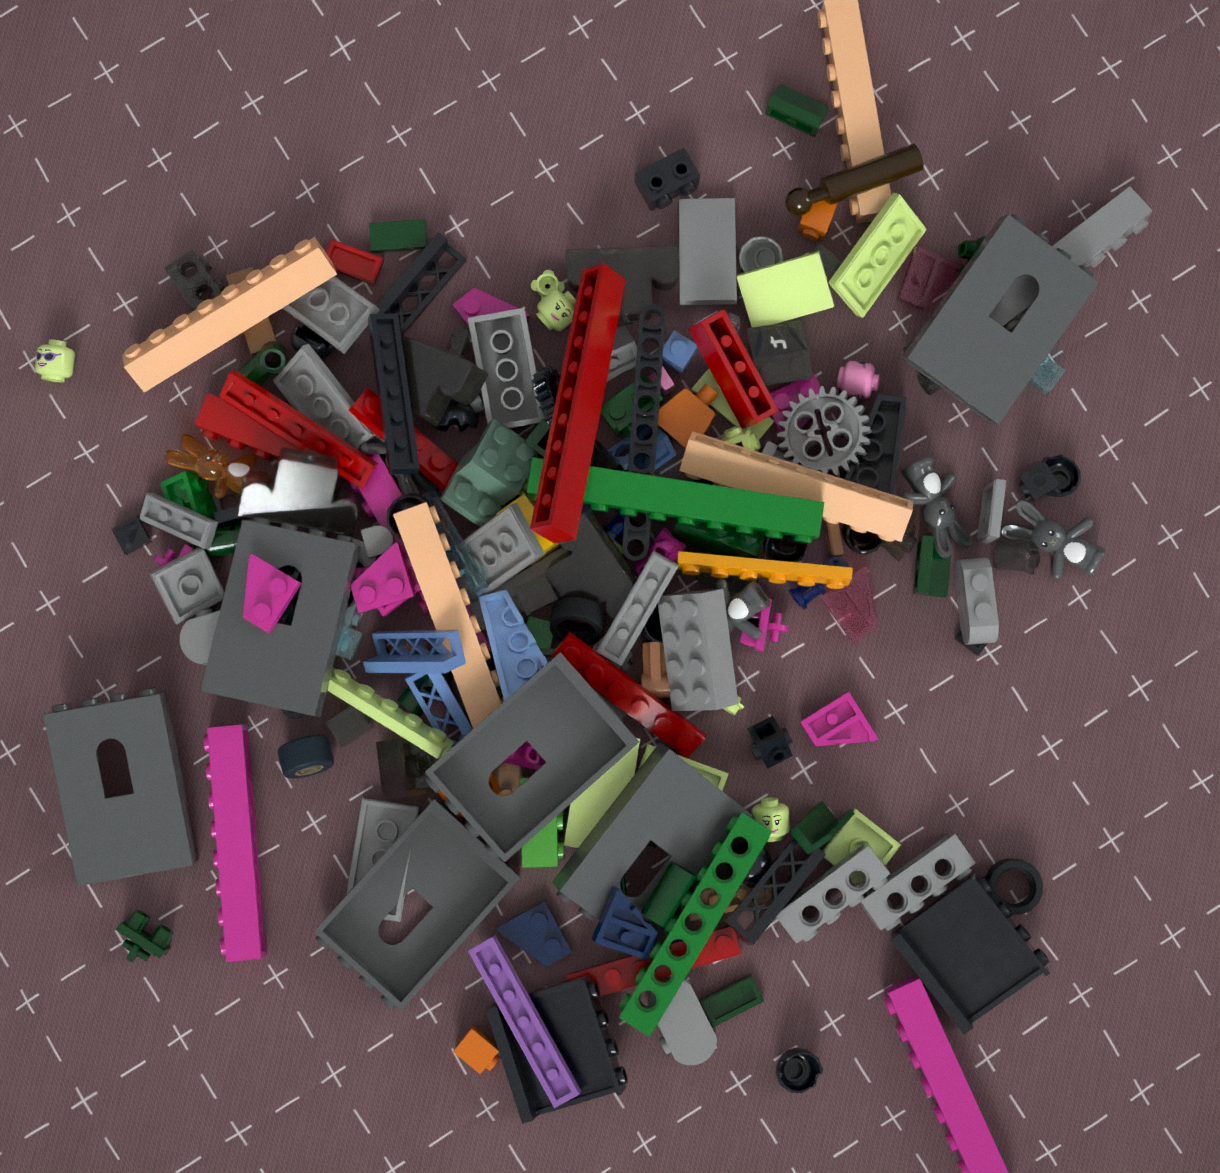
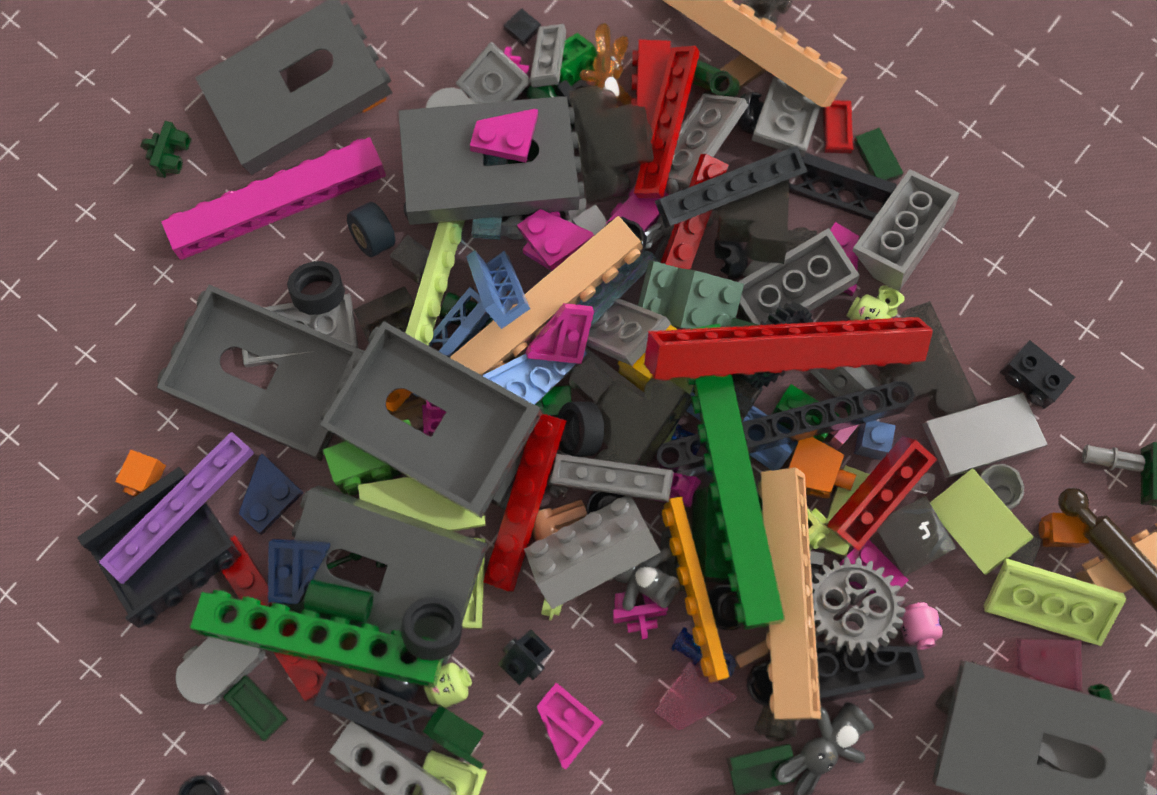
camera: 70 degrees right, 10 degrees down
none -> black tyre [287,261,345,315]
none -> black tyre [402,597,463,661]
none -> dark pink wing [525,303,594,364]
none -> light grey slope [853,169,959,291]
none -> light grey axle [1082,444,1145,472]

